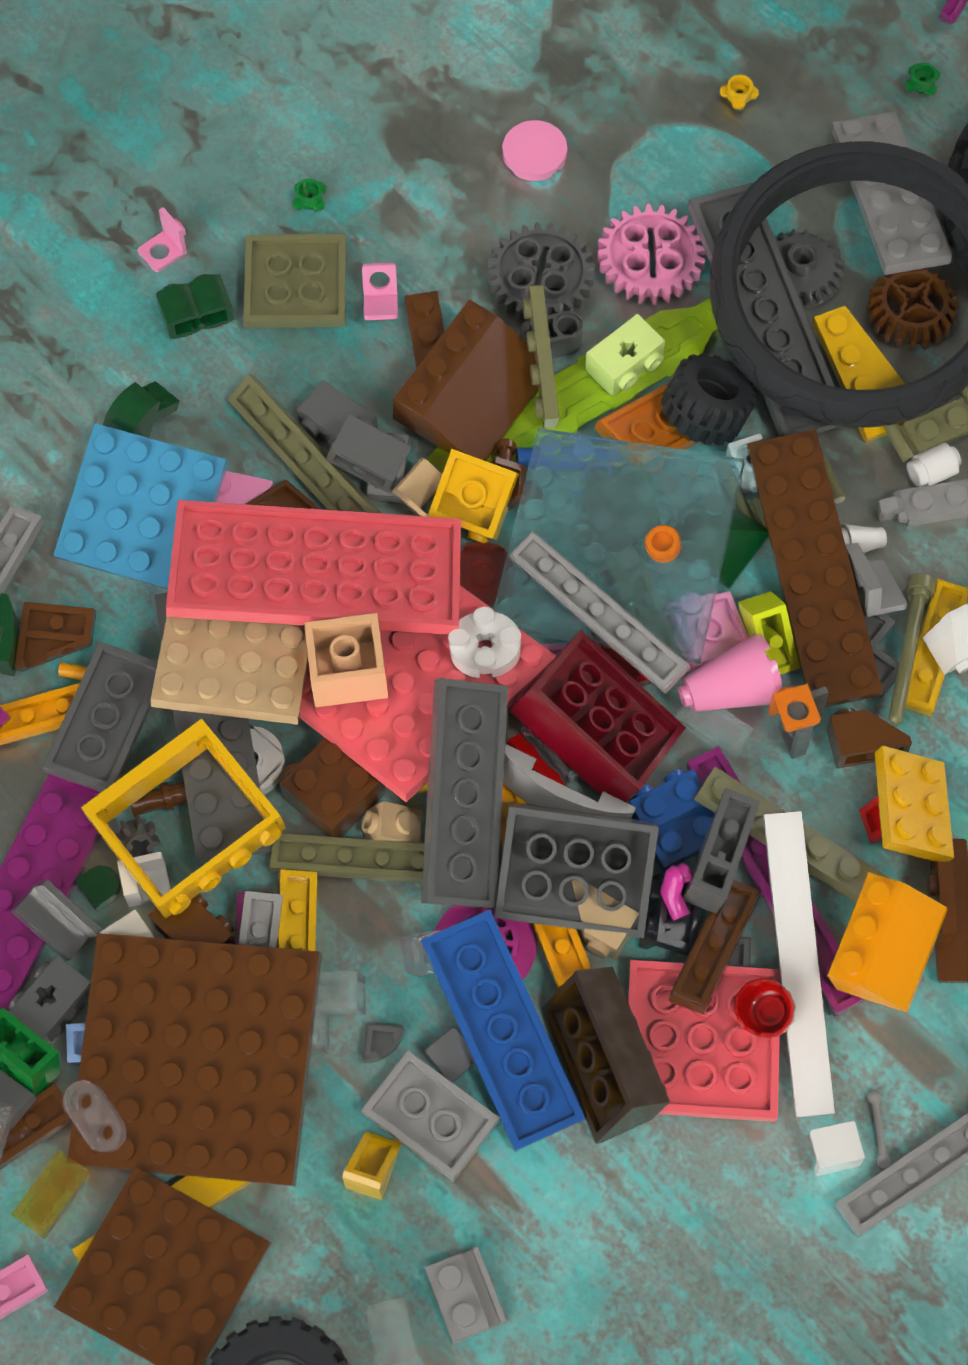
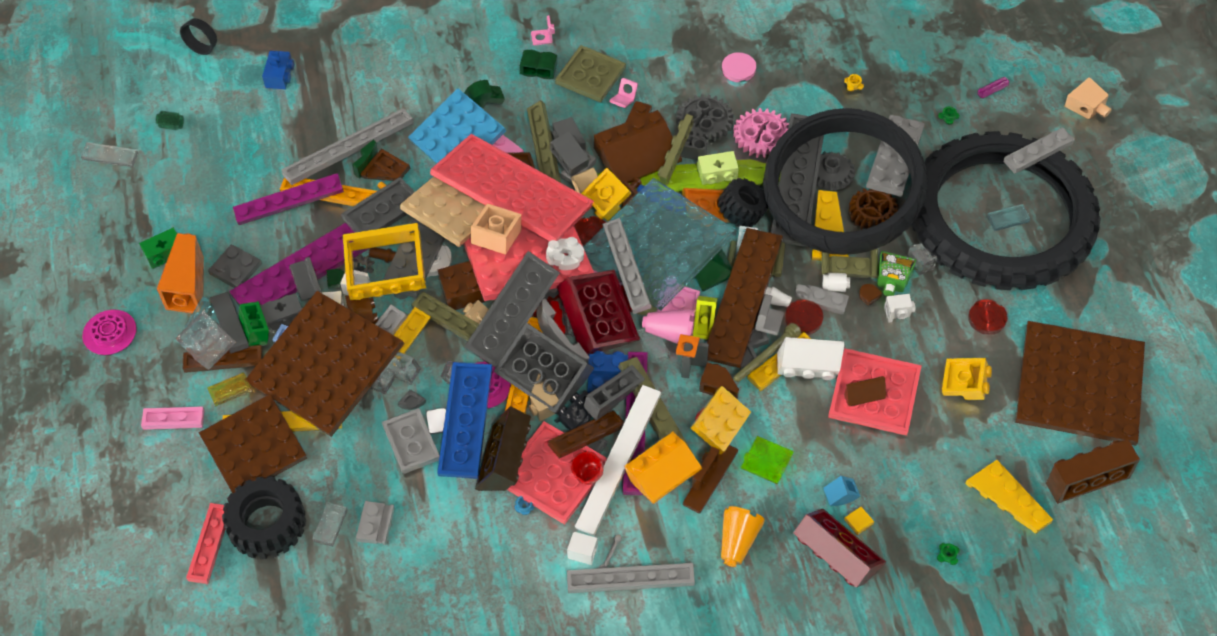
camera: 30 degrees right, 10 degrees down
clear plate [63,1081,126,1153] -> none
green plate [292,179,327,211] -> none
yellow slope [343,1131,401,1201] -> none
orange tile [645,525,682,563] -> none
dark pink arm [660,863,693,921] -> none
none -> dark azure plate [514,496,534,515]
none -> clear red tile [785,300,824,335]

